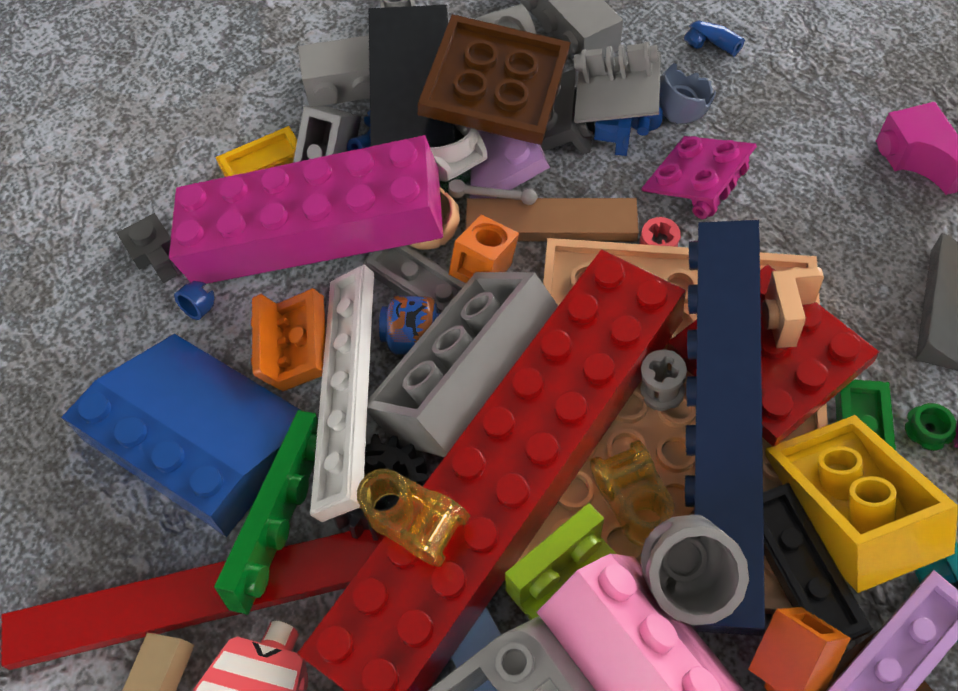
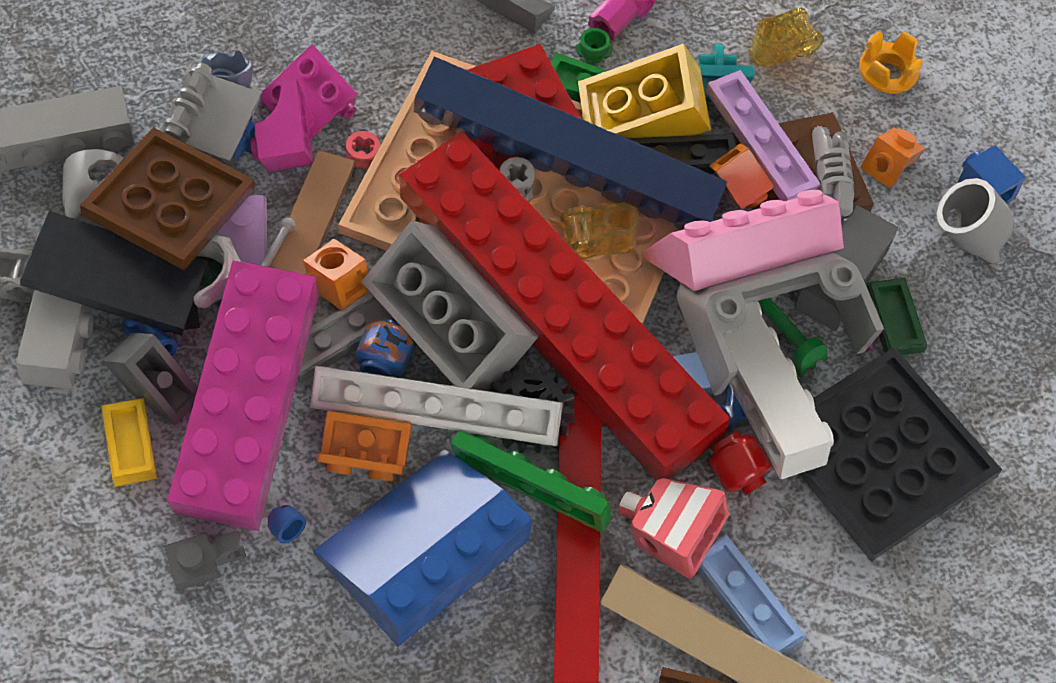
camera: 85 degrees left, 0 degrees up
clear yellow piece [357,469,470,567] -> none
lime bracket [505,503,616,620] -> none
light grey piece [641,514,749,626] -> none
blue arm [684,20,745,56] -> none
light nougat bracket [762,267,824,348] -> none
none -> dark pink arch [251,78,313,173]

